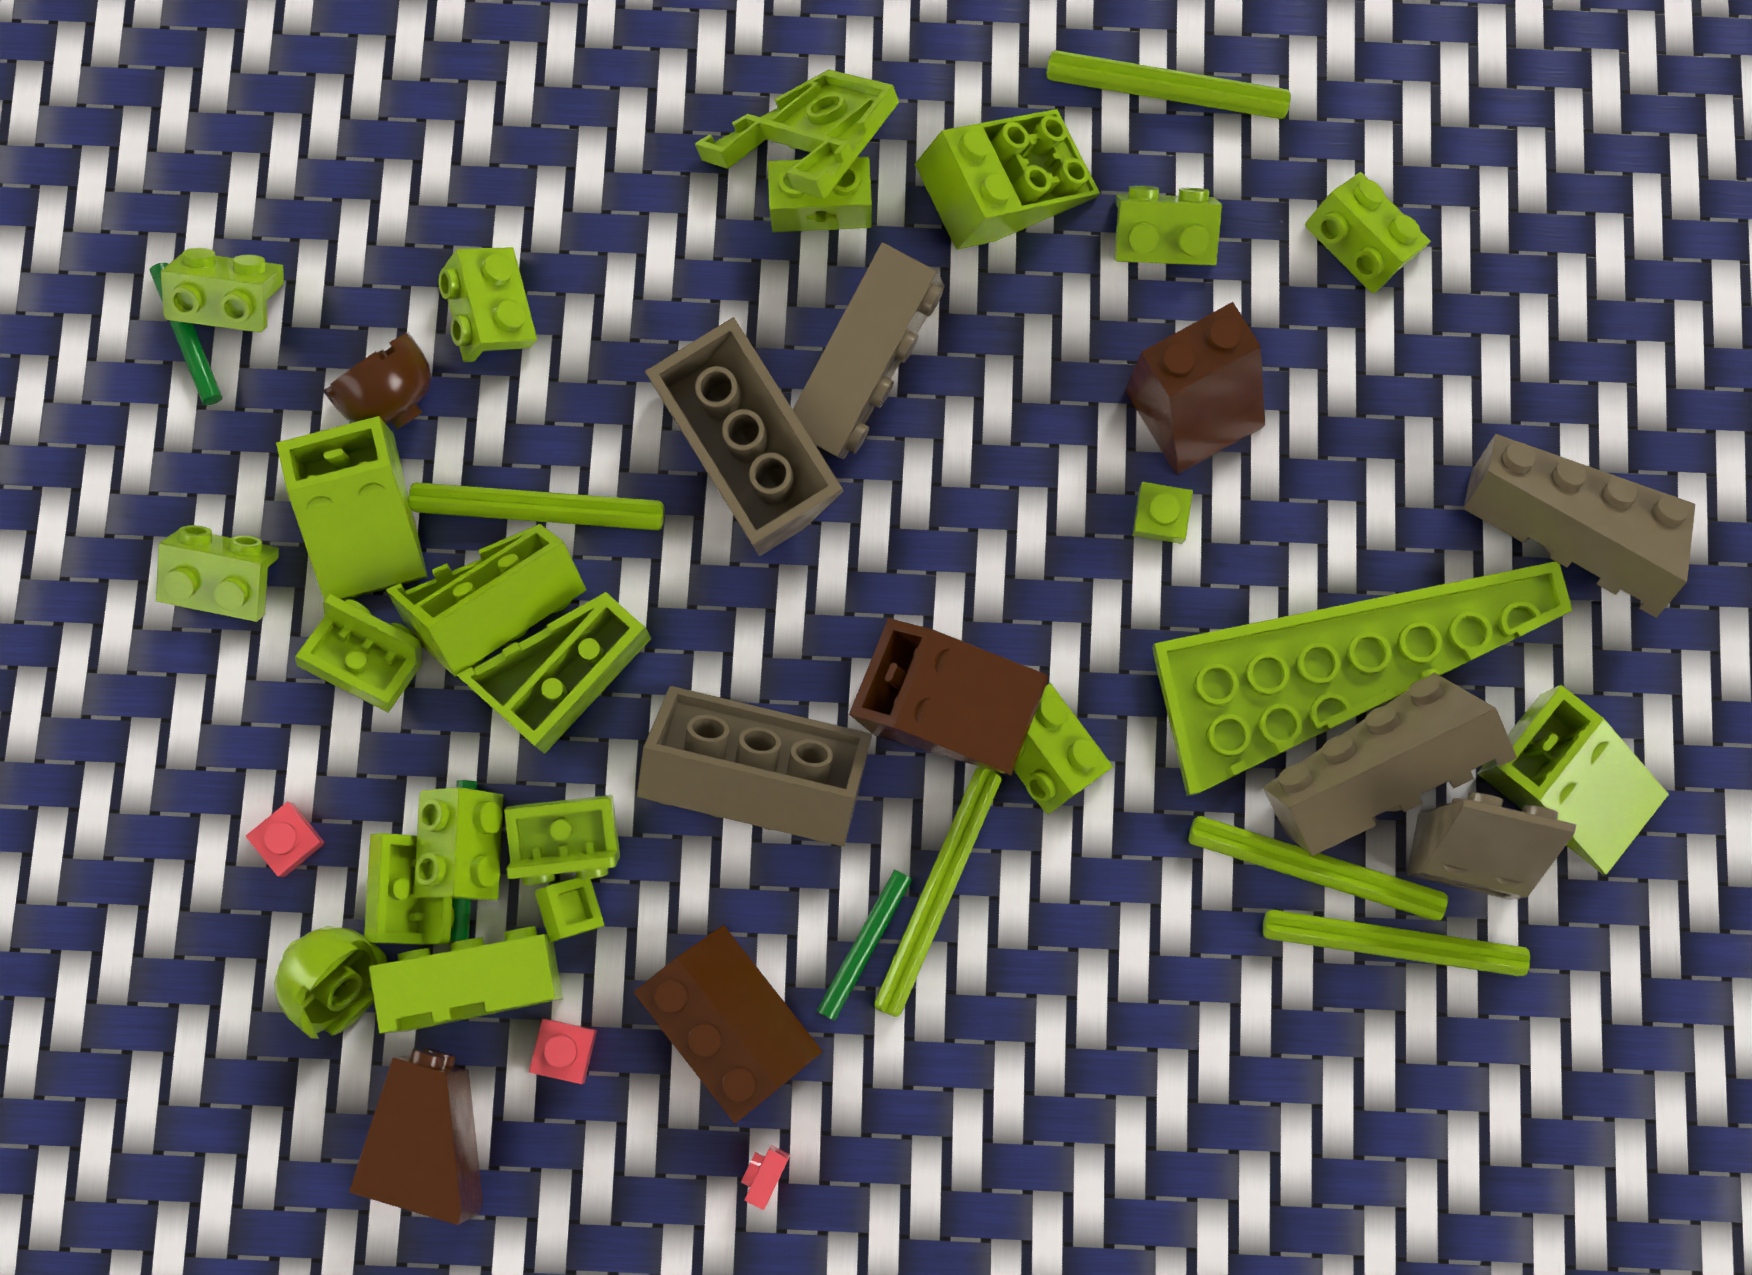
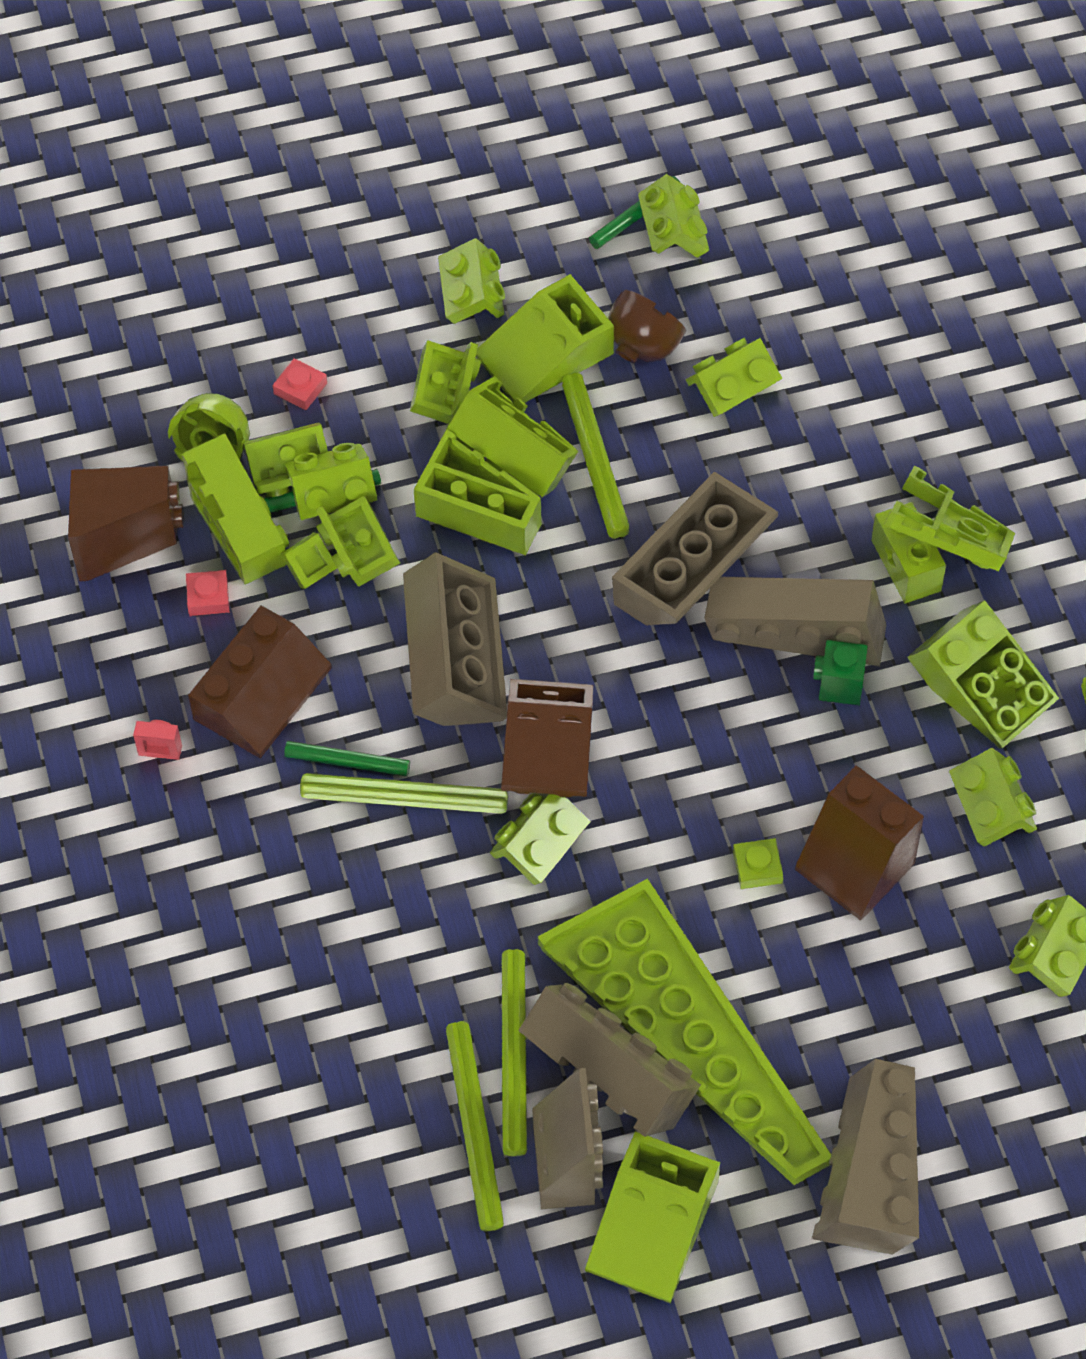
camera: 75 degrees right, 20 degrees down
none -> green brick [813,640,868,706]

